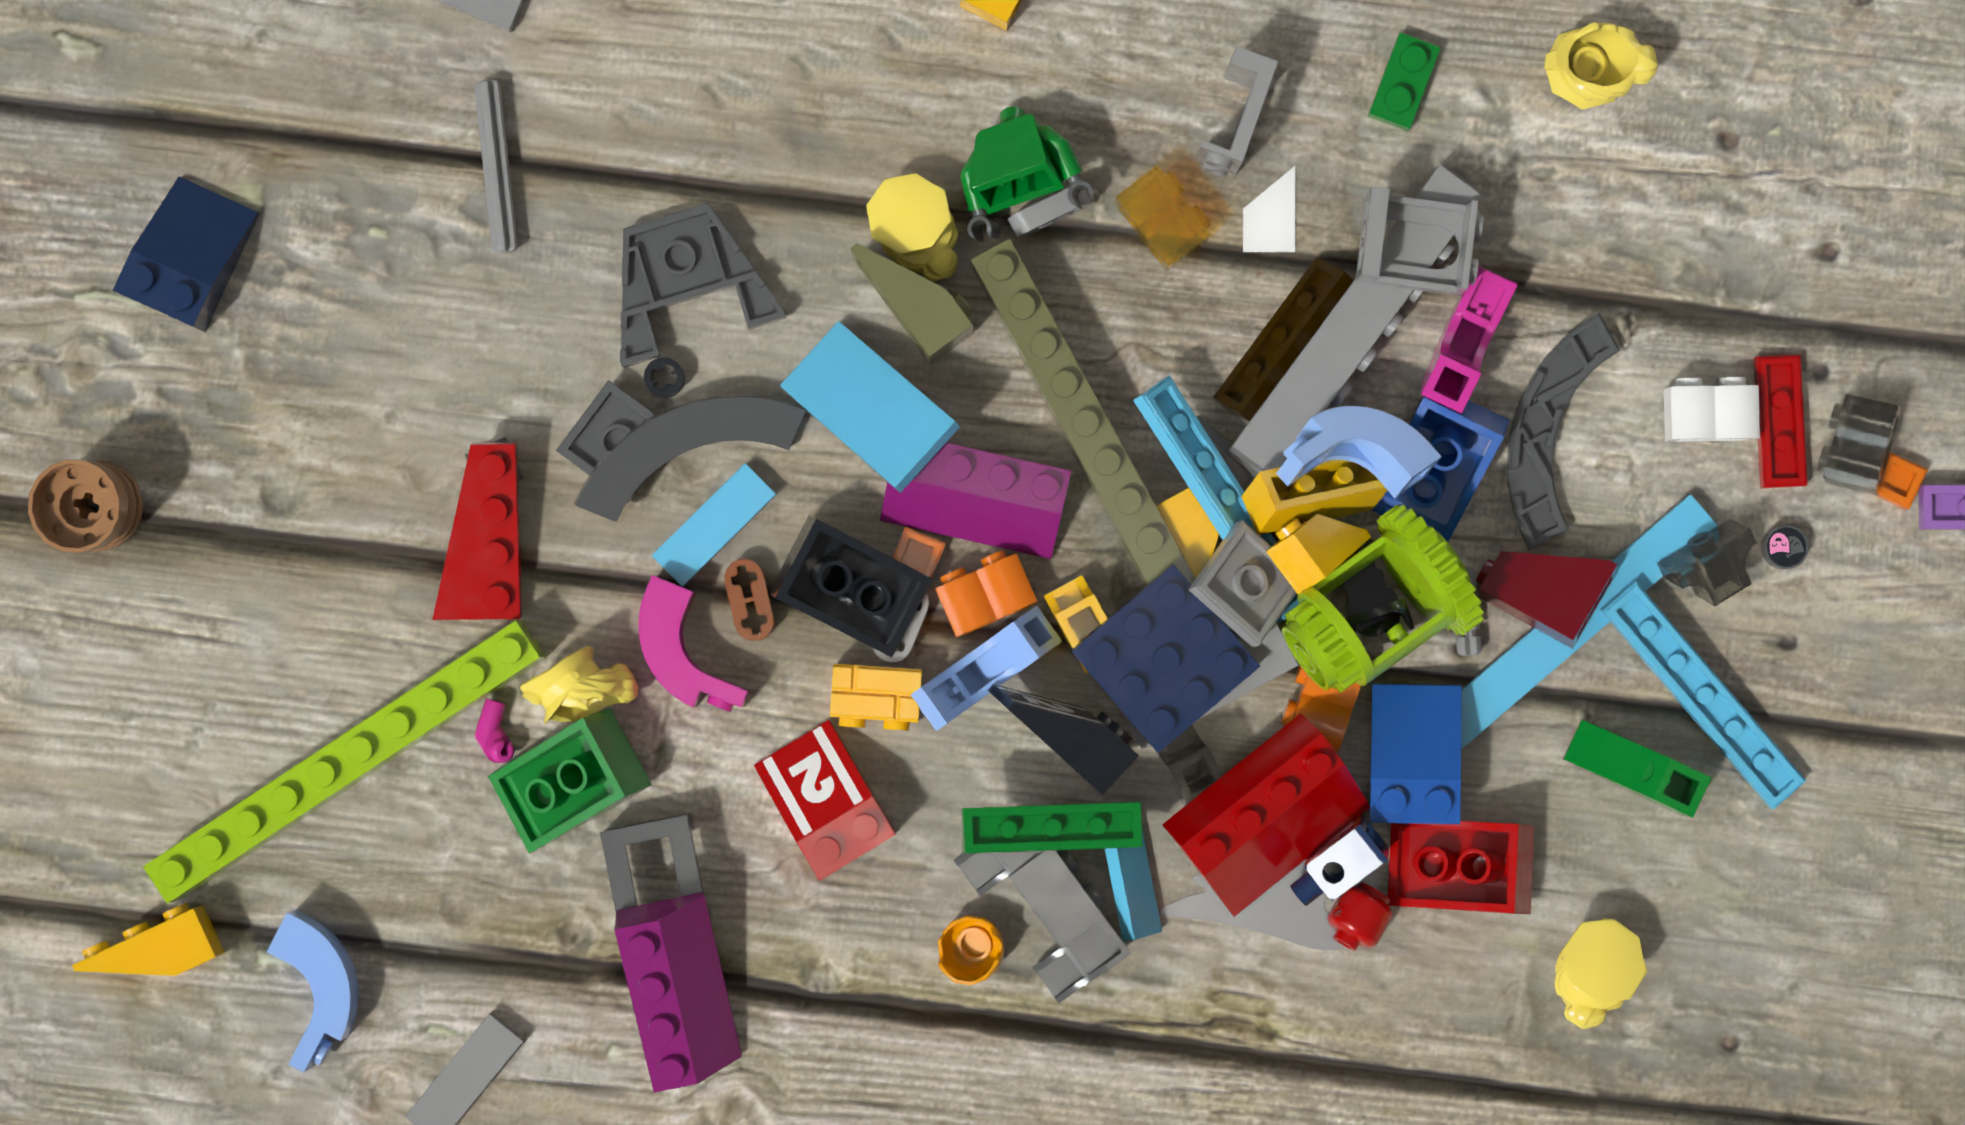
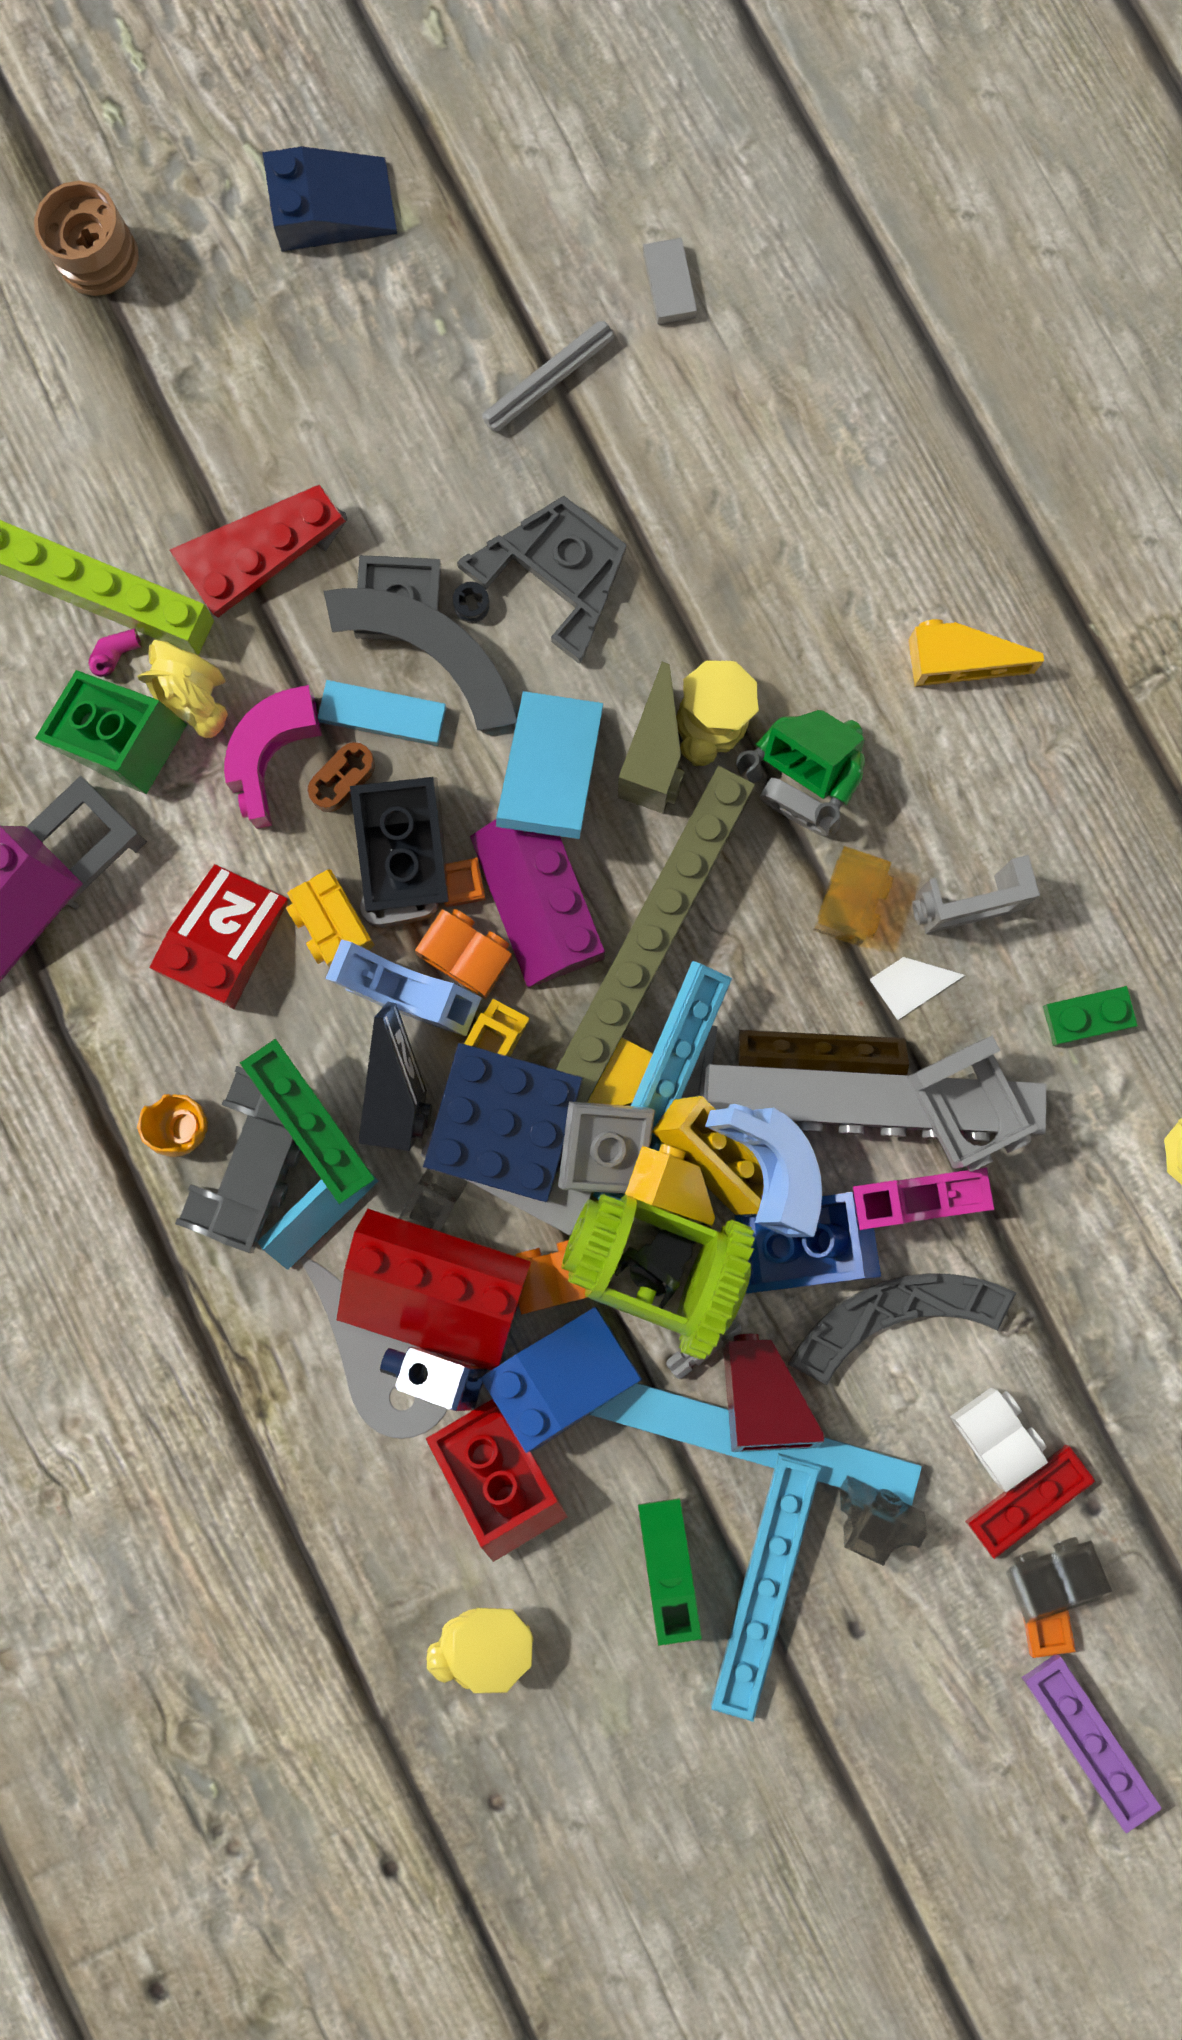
camera: 60 degrees right, 5 degrees down
red head [1327,882,1393,951] -> none
tile [1761,525,1809,570] -> none

